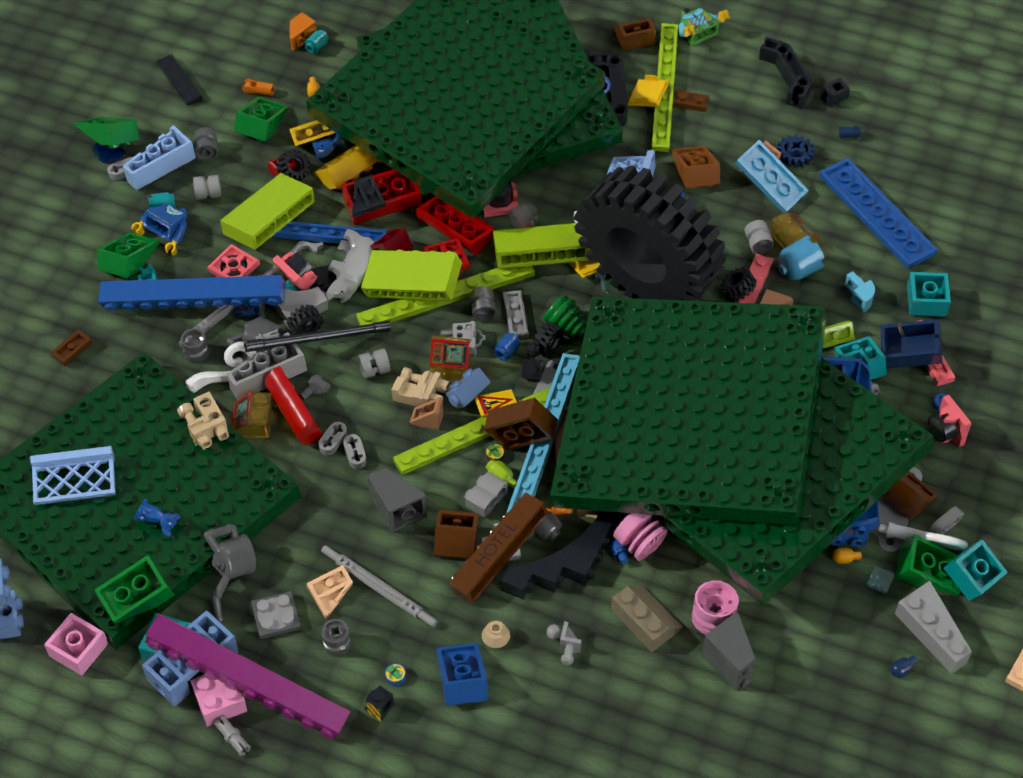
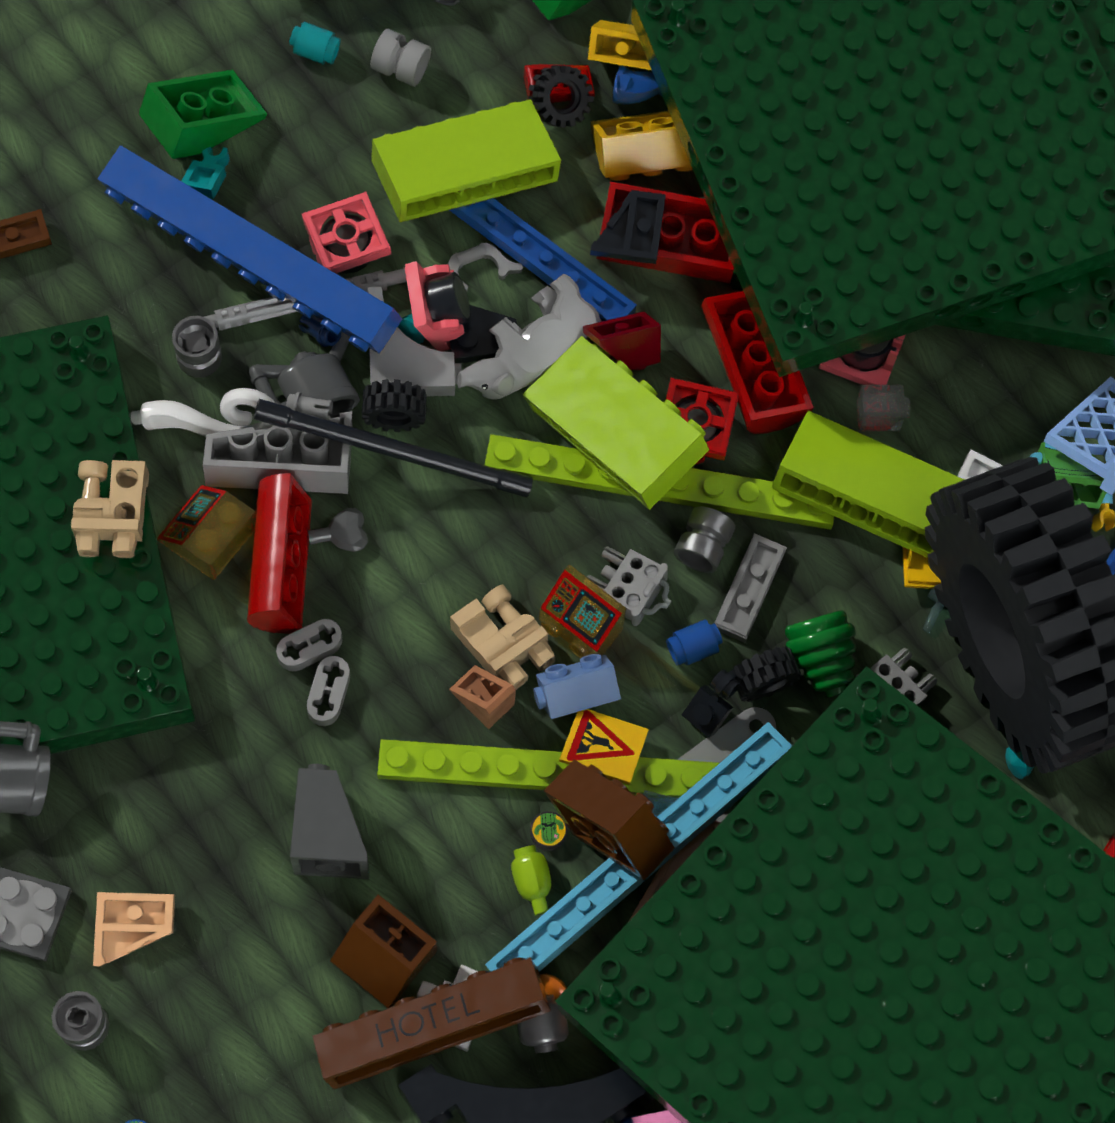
camera: 25 degrees right, 15 degrees up
blue torso [132,204,188,256] -> none
light grey axle [321,545,437,627] -> none
light grey wheel [358,348,391,379] -> none
light grey brick [464,472,508,517] -> none

